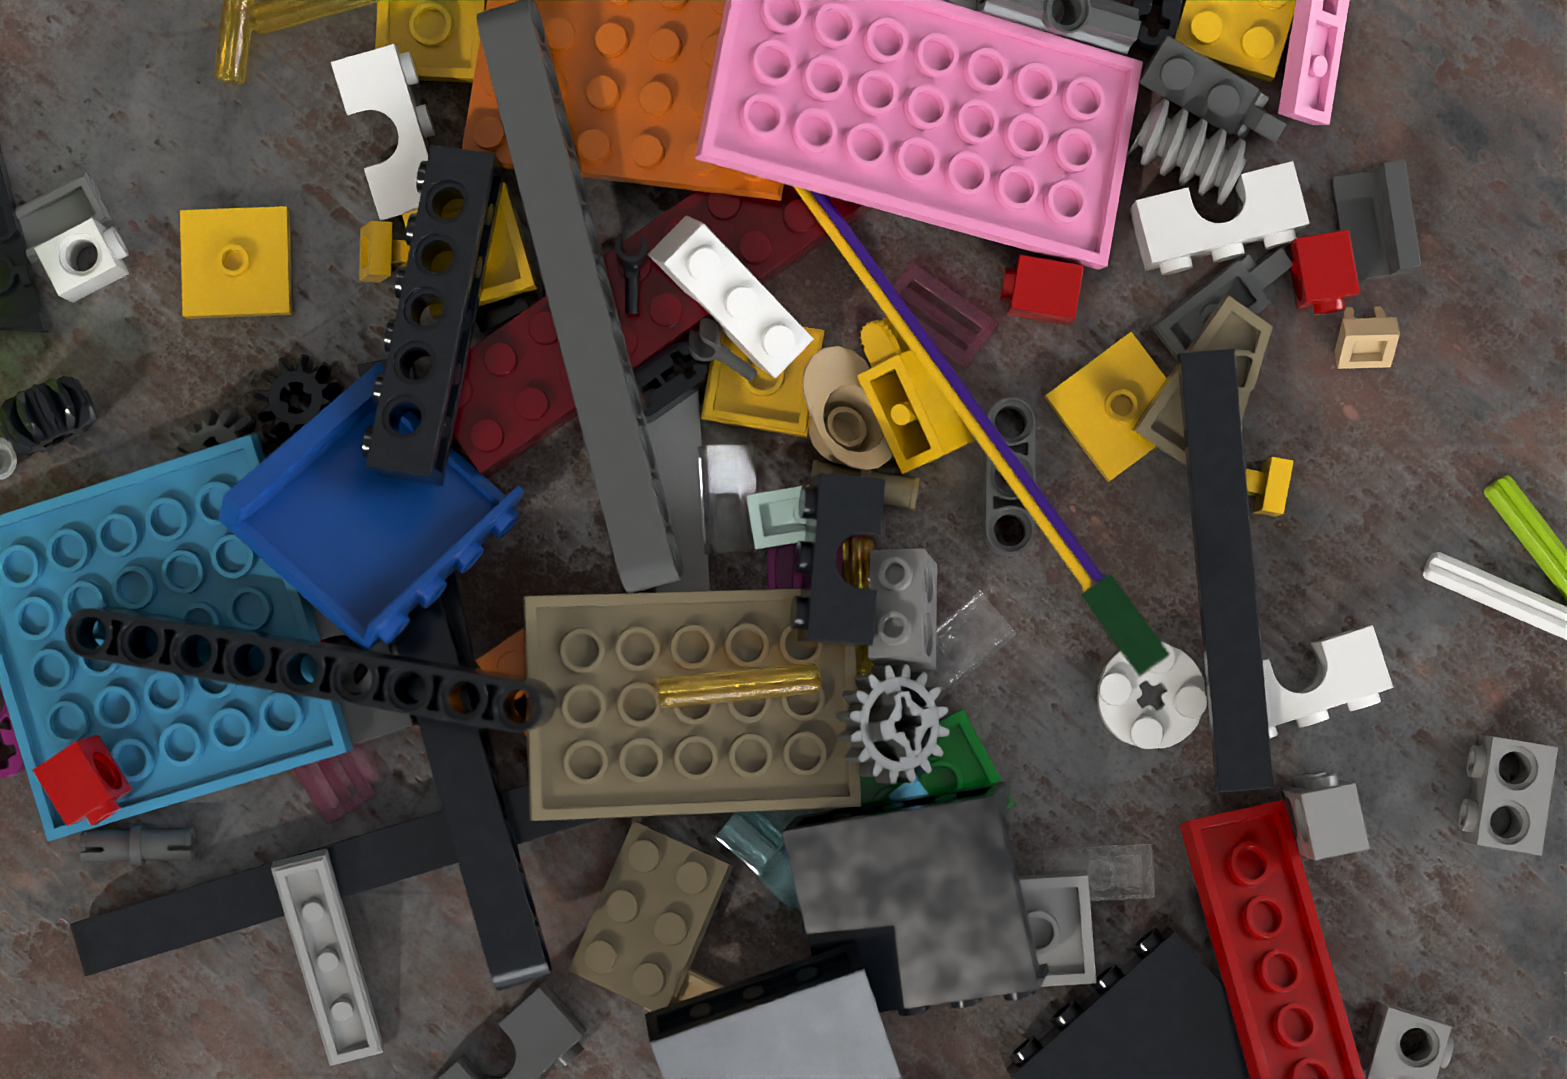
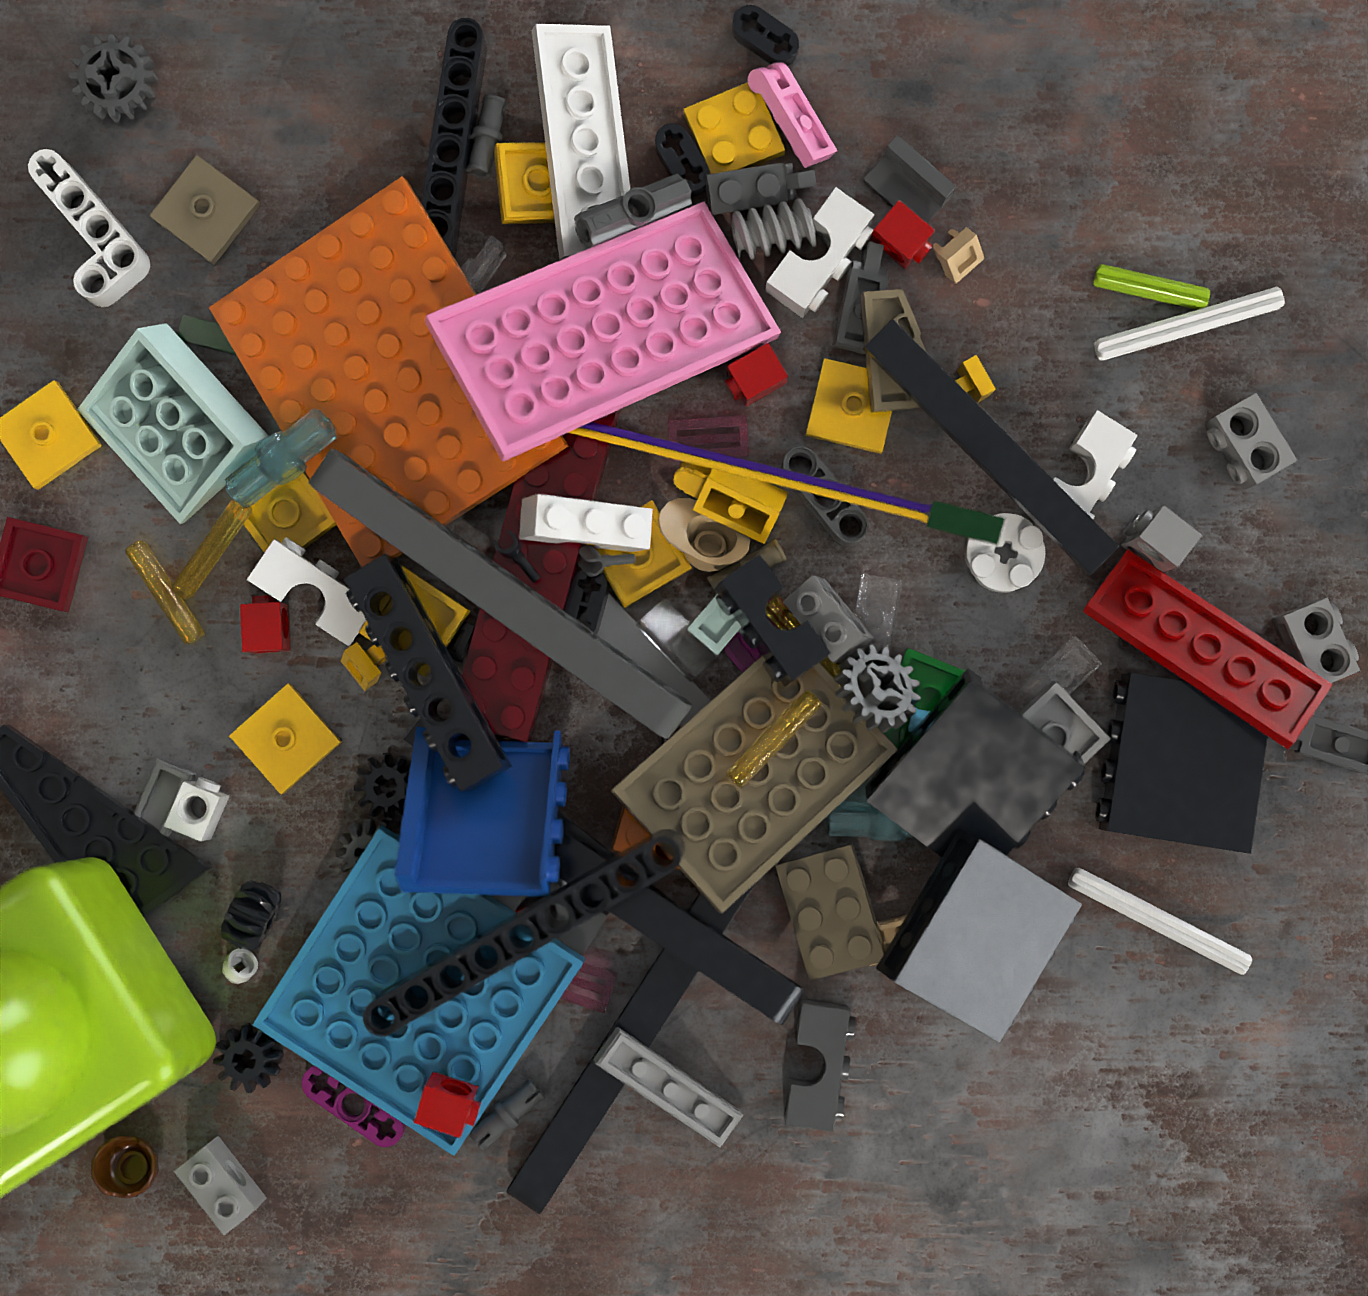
camera: 40 degrees left, 0 degrees up
none -> red brick [240,595,291,654]

